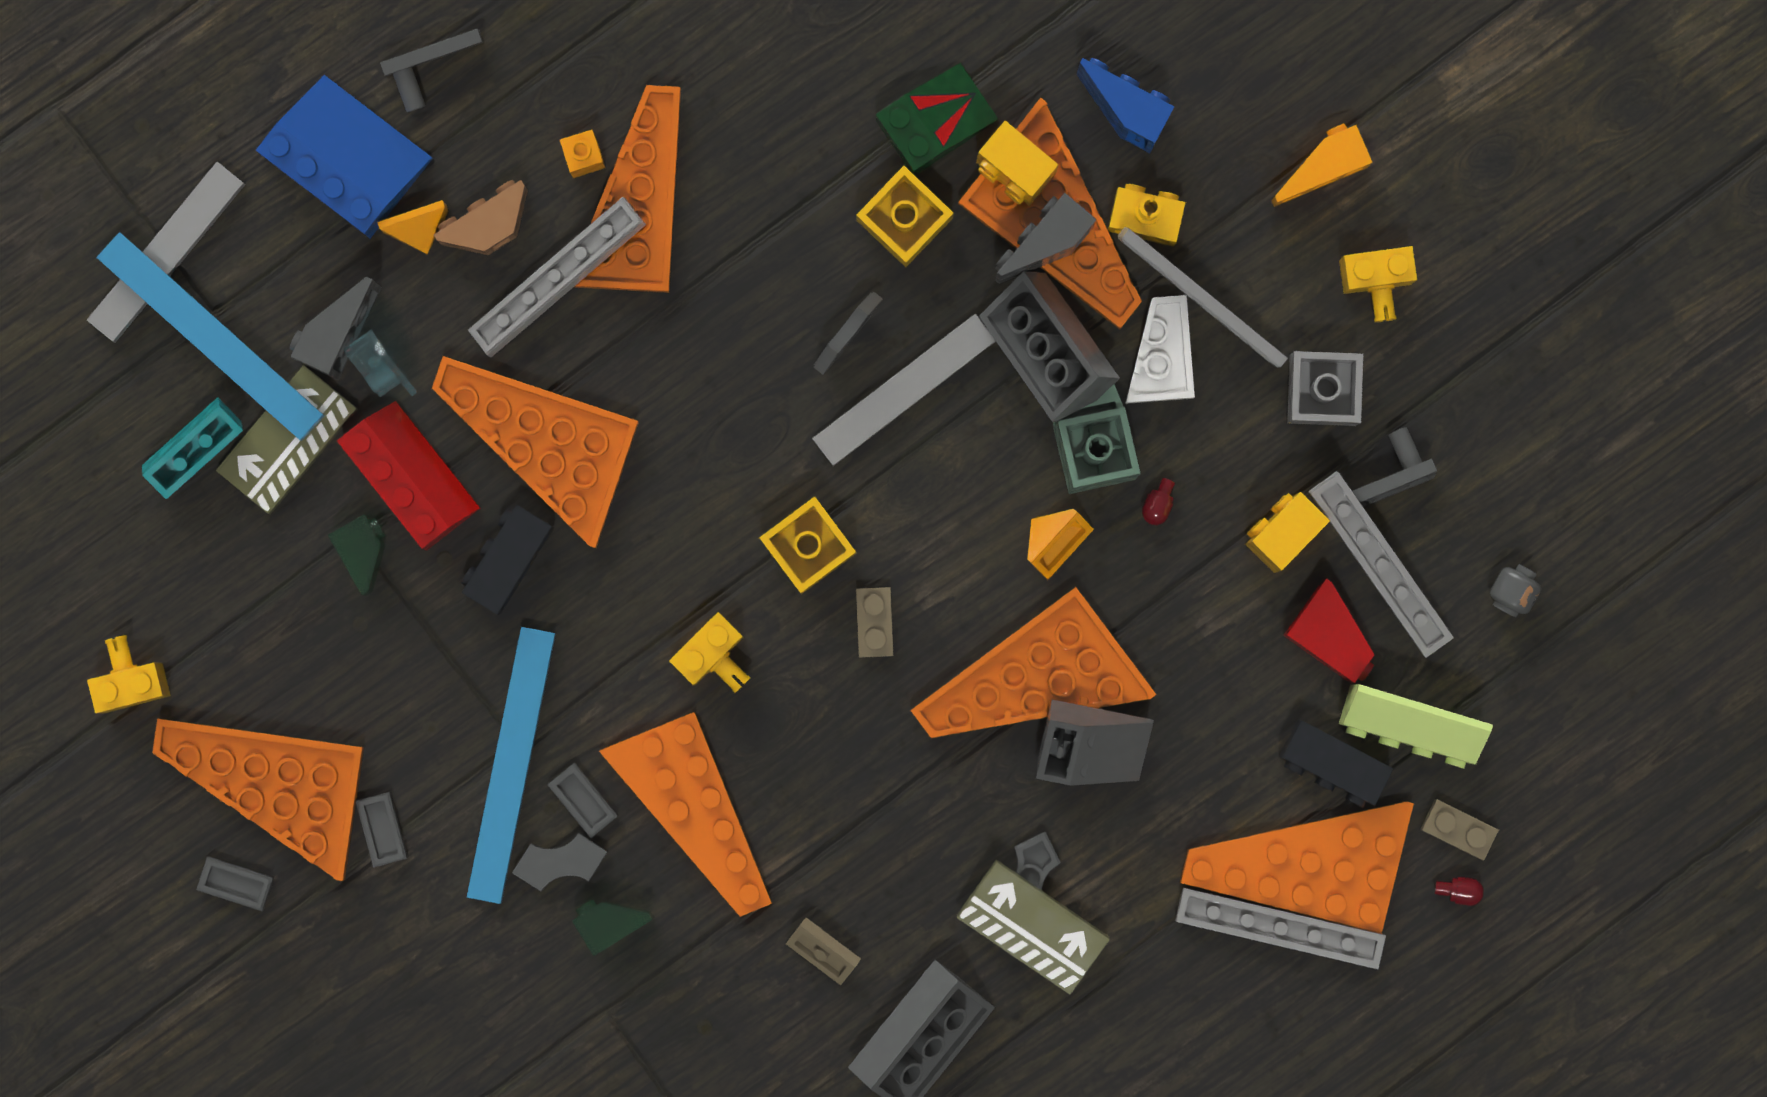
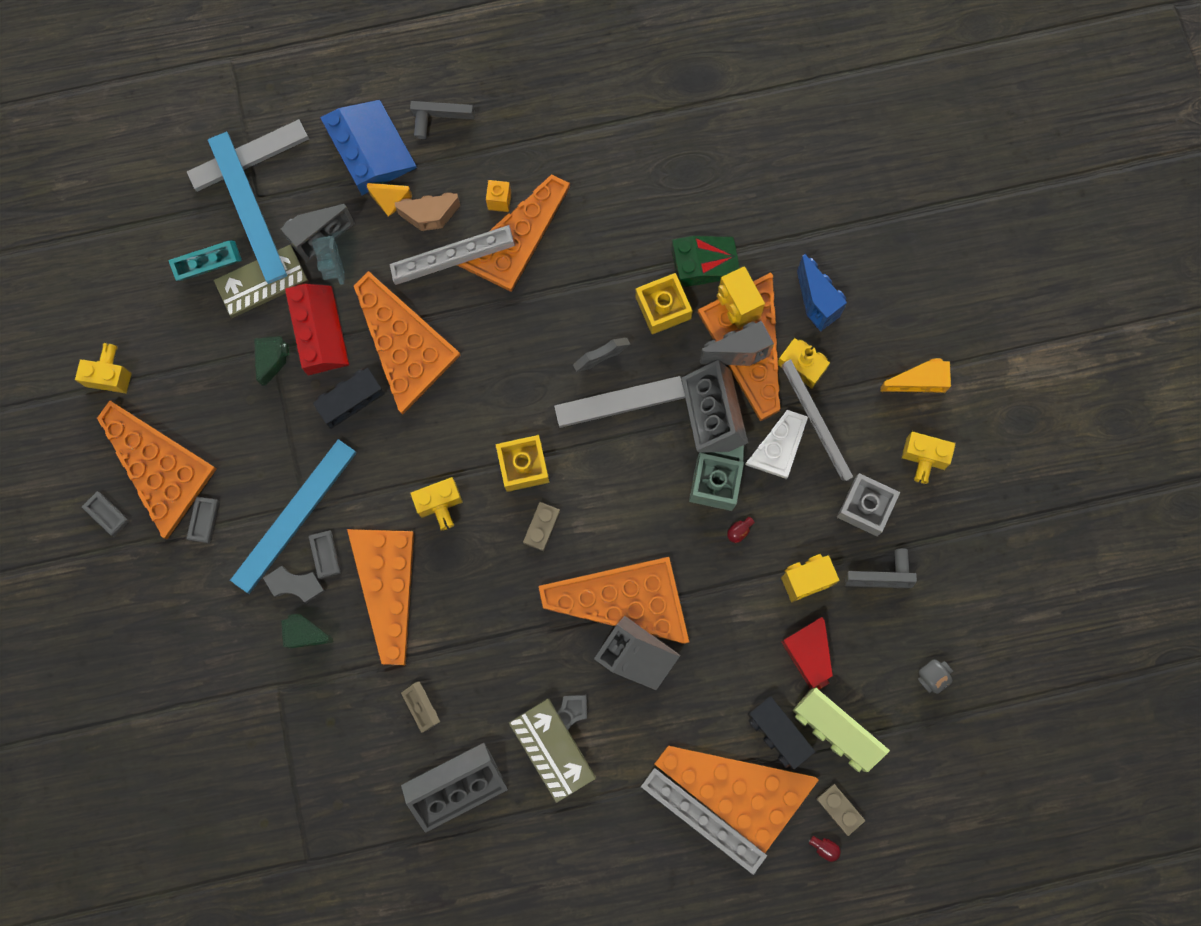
camera: 30 degrees right, 10 degrees down
light orange slope [1027,509,1094,580] -> none
light grey plate [1308,471,1454,658] -> none

